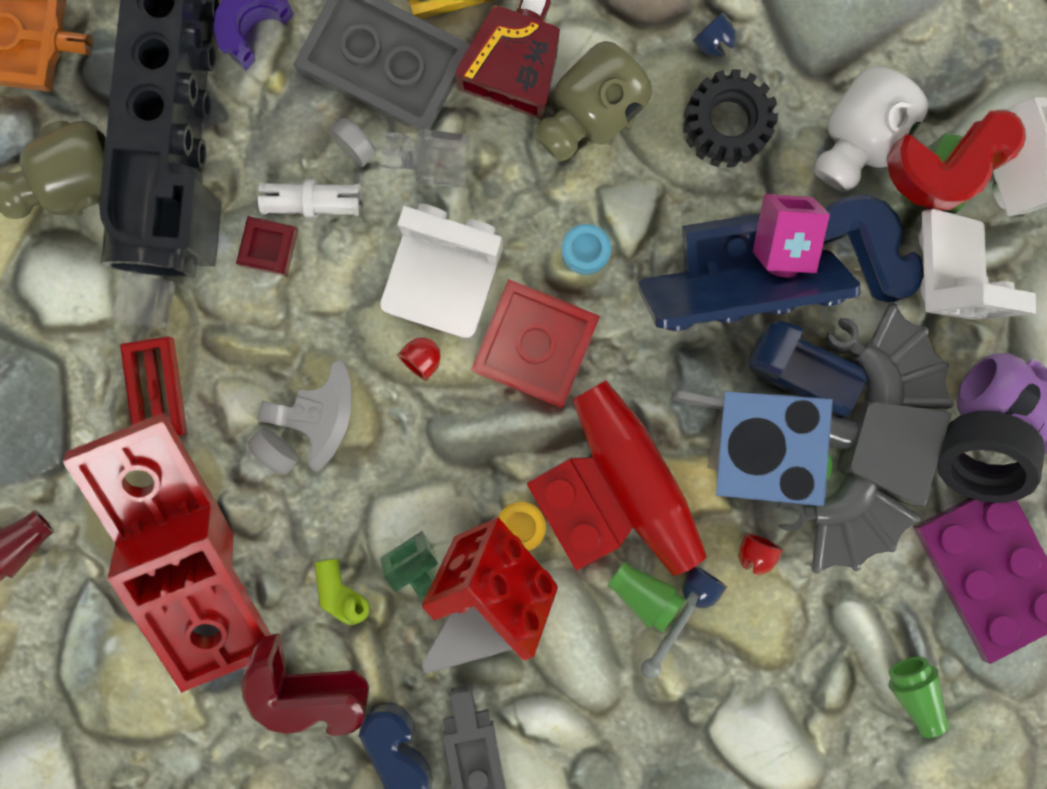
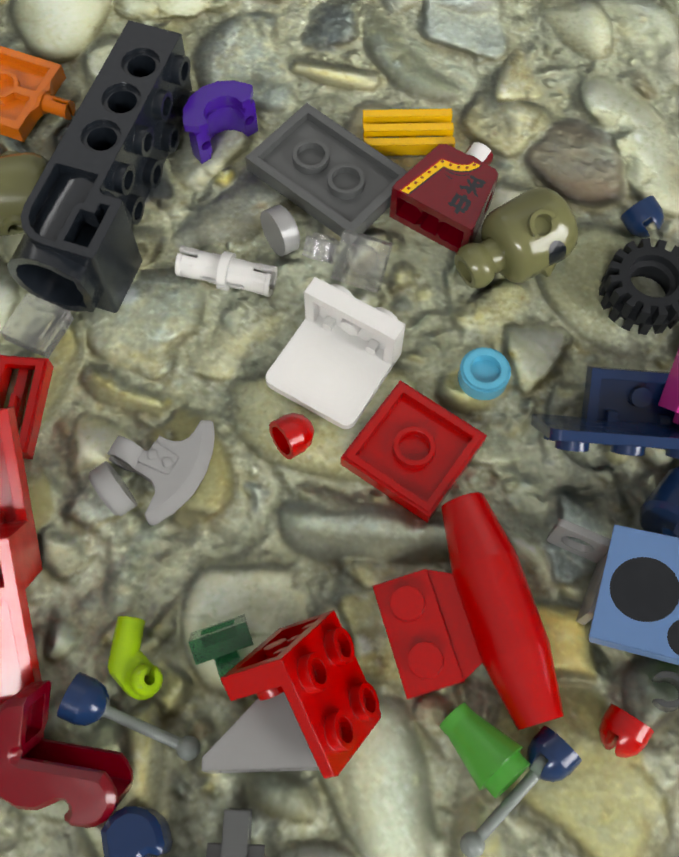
camera: 15 degrees right, 20 degrees down
dark red tile [236,216,299,277] -> none
yellow tile [498,501,546,551] -> none
none -> hinge [57,672,200,761]

